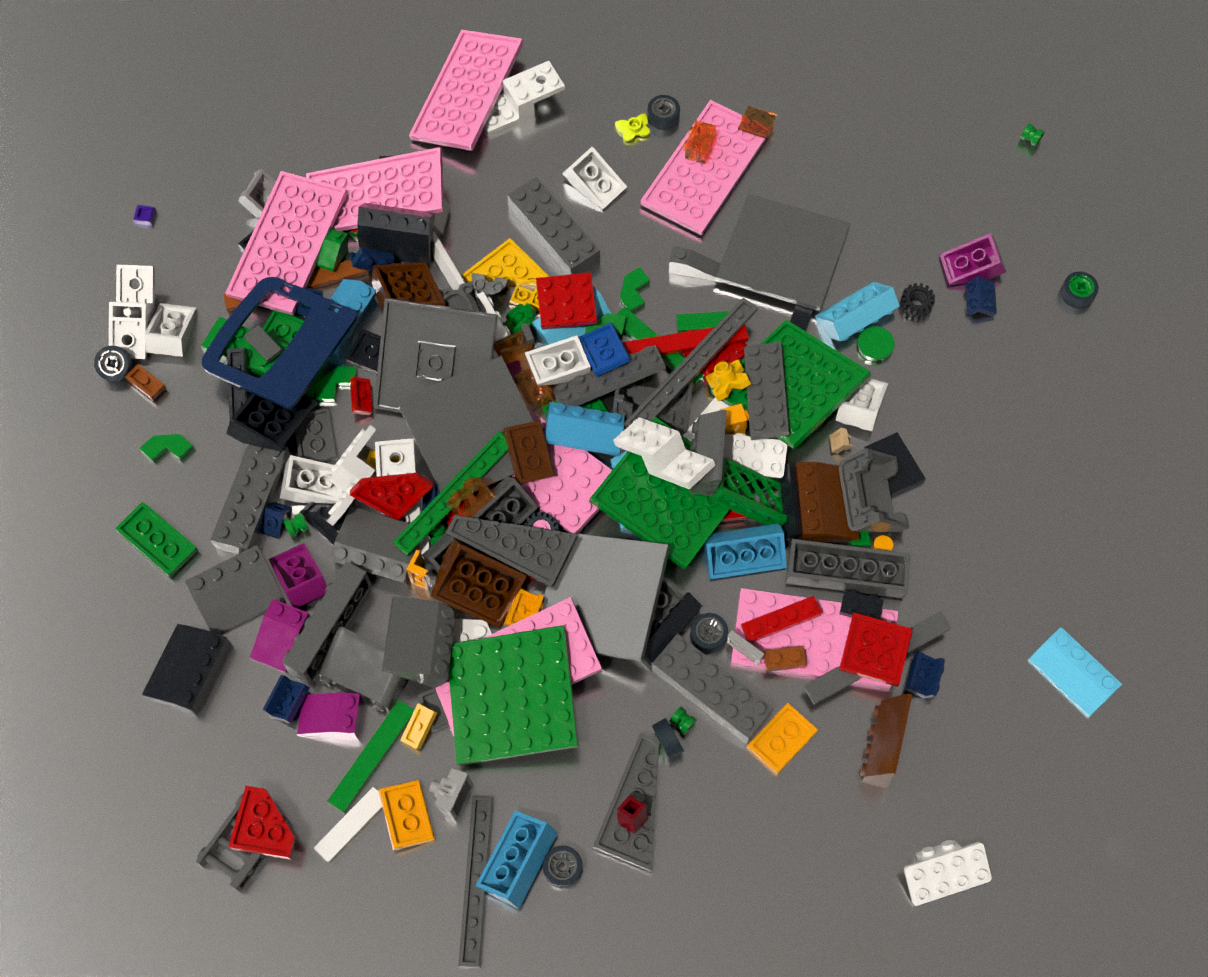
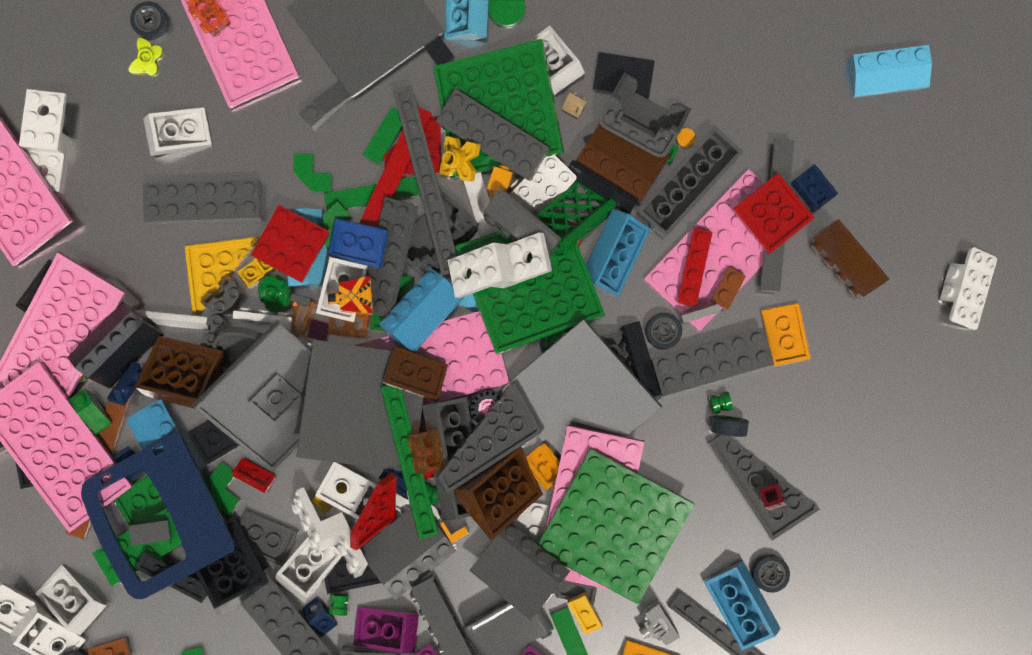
camera: 55 degrees left, 20 degrees up
black bracket [839,590,884,620] -> none
none -> torso [328,276,373,315]

